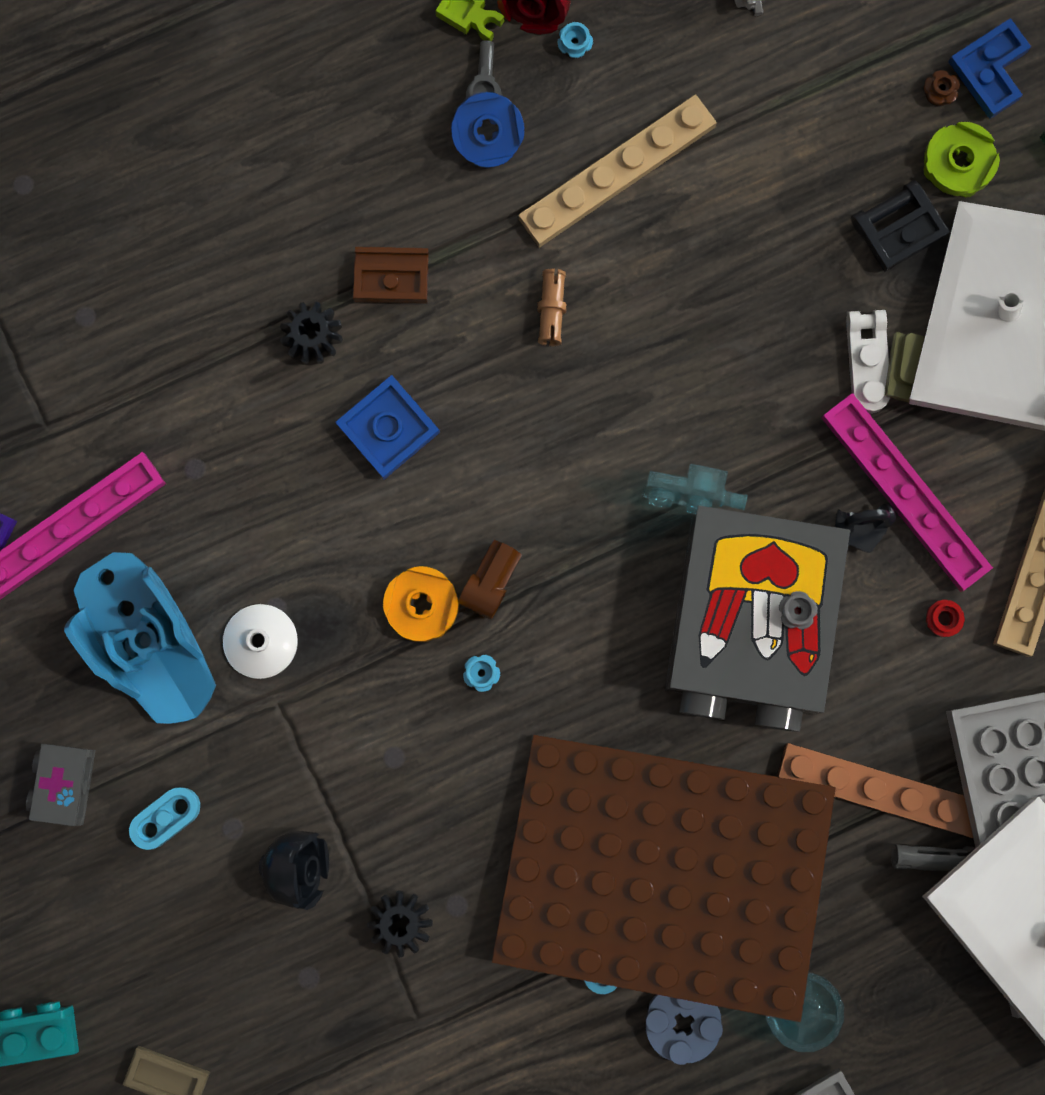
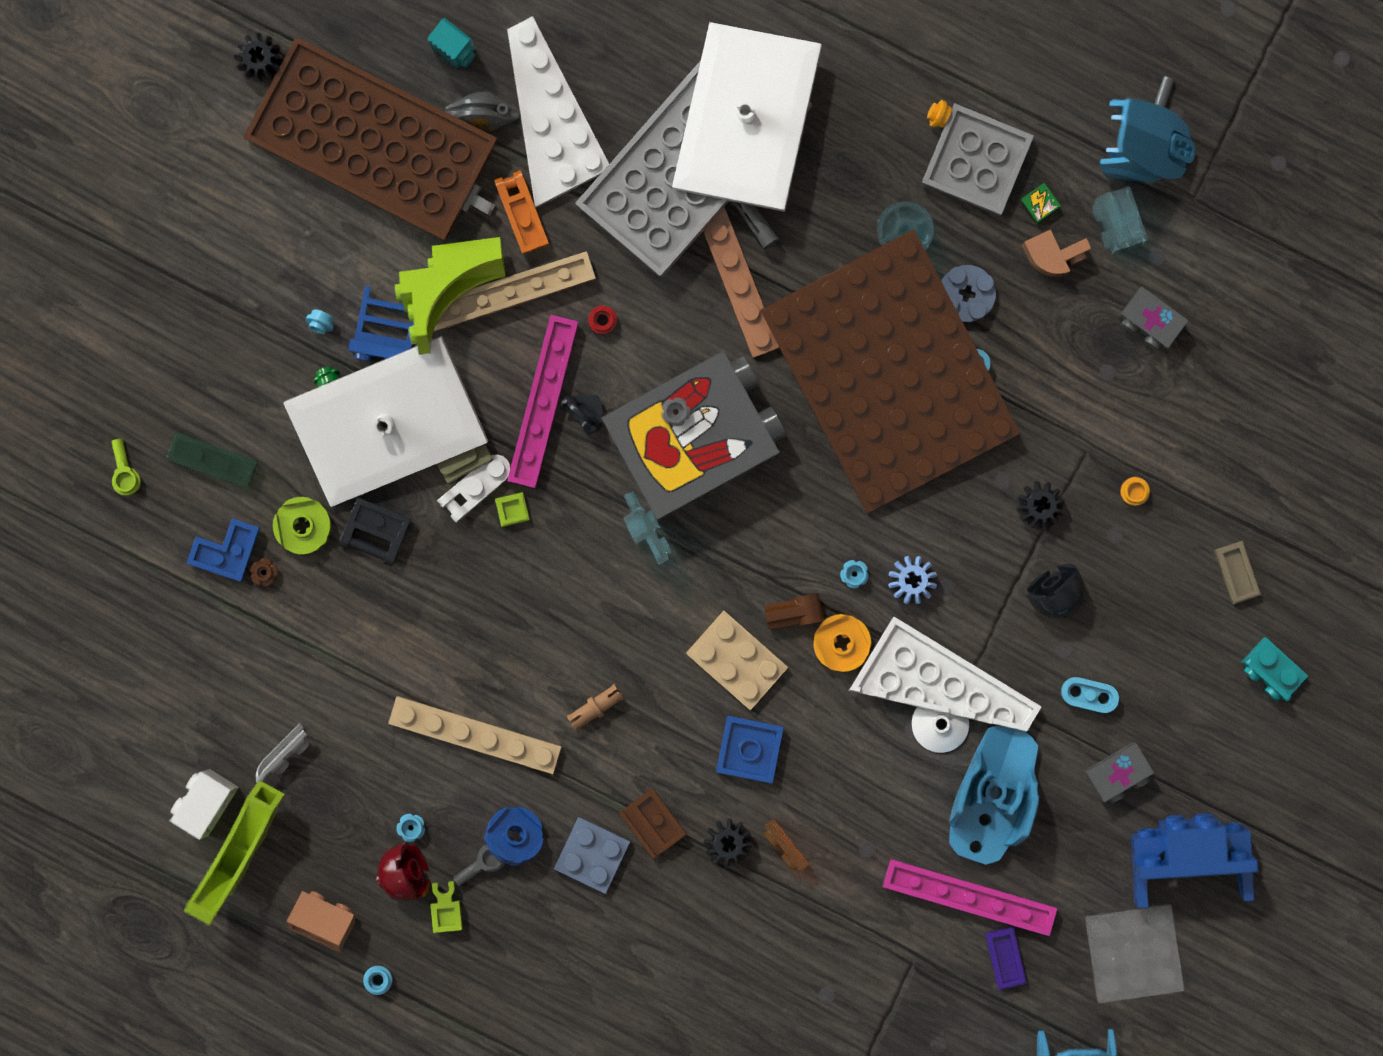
camera: 120 degrees left, 5 degrees up
none -> lime tile [495,492,530,527]
none -> sand blue plate [554,817,630,894]
none -> tan plate [686,611,788,710]
none -> clear orange plate [763,818,809,872]
none -> white wing [849,617,1041,732]
none -> light blue gear [888,556,937,604]
none -> light orange plate [1121,477,1150,506]

